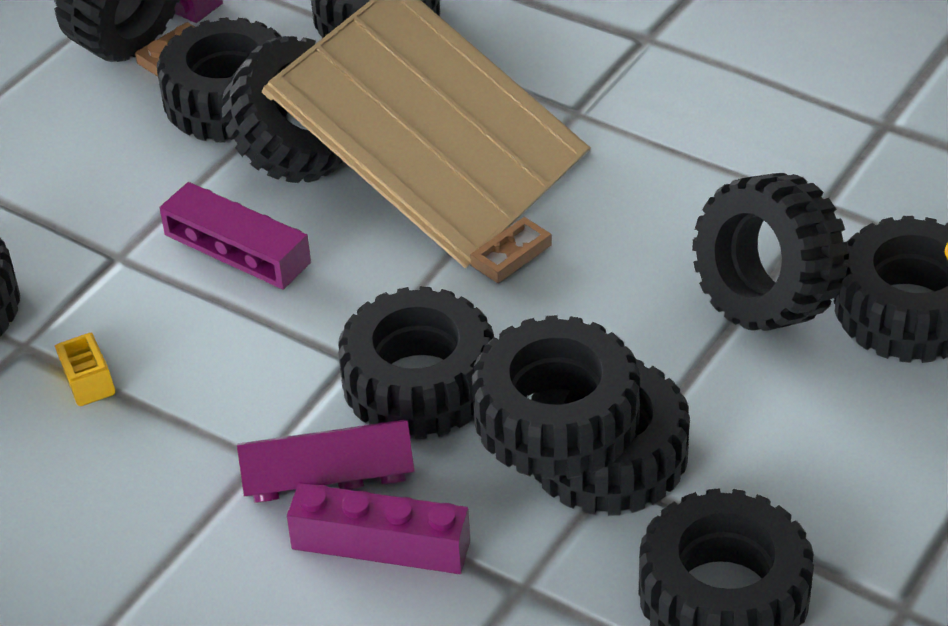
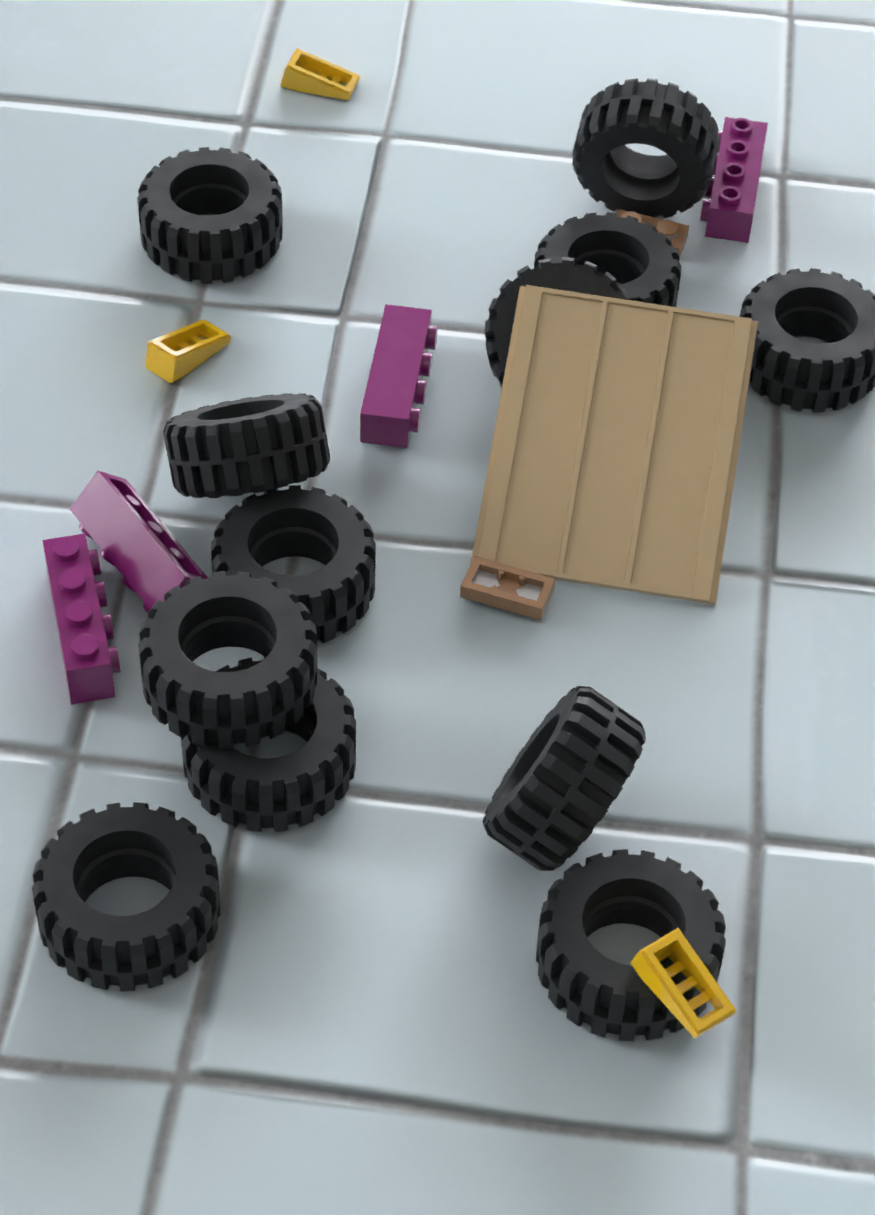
camera: 60 degrees right, 5 degrees up
none -> black tyre [163,393,330,498]

